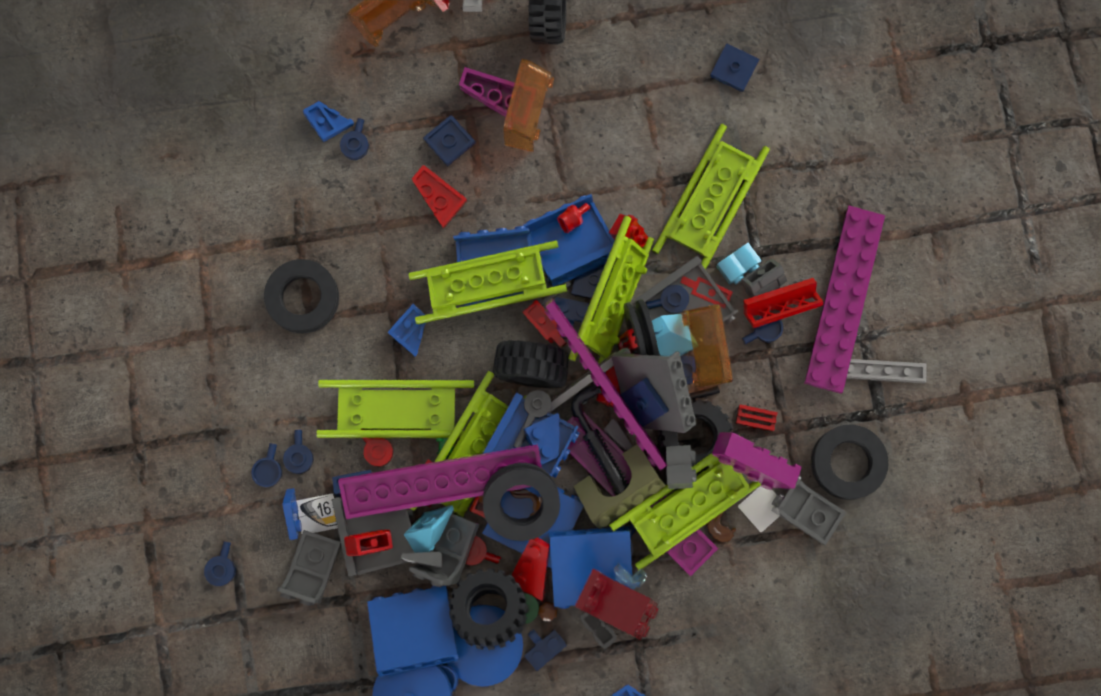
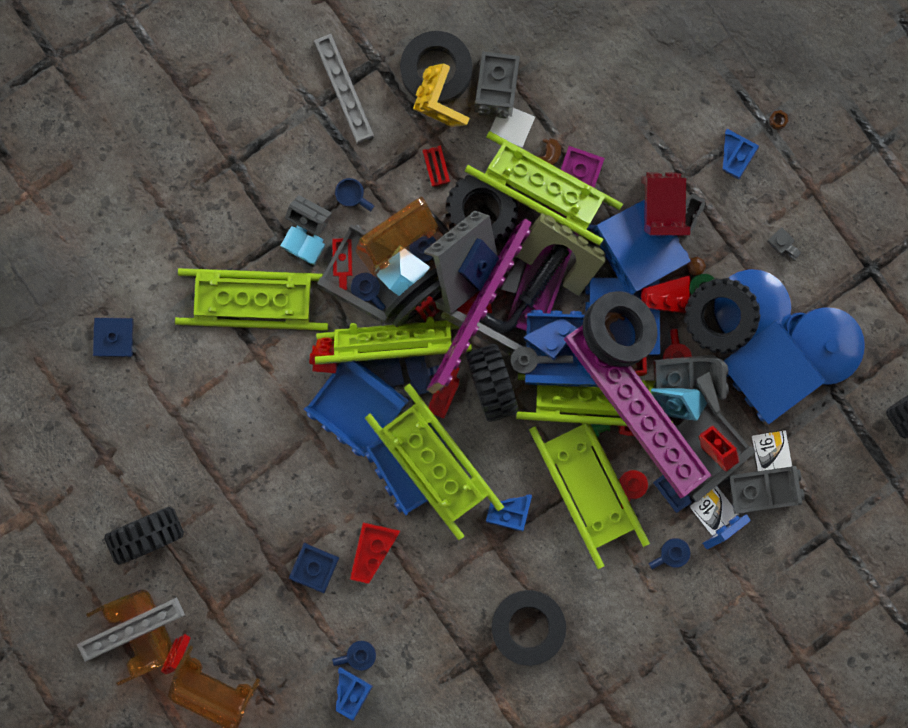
camera: 110 degrees left, 5 degrees up
dark blue piece [204,541,236,586] -> none
dark blue piece [251,443,282,488] -> none
magenta wedge [459,67,537,129] -> none
clear orange windscreen [503,59,554,152] -> none
dark blue plate [524,629,567,671] -> none
red piece [557,203,590,233] -> none
clear light blue bracket [614,564,647,590] -> none
dark grey brick [666,445,697,489] -> none
magenta wedge [712,432,802,490] -> none
red fence [744,278,823,328] -> none
magenta plate [804,206,885,394] -> none
none -> yellow bracket [413,63,470,127]
none -> sticker [752,431,792,471]

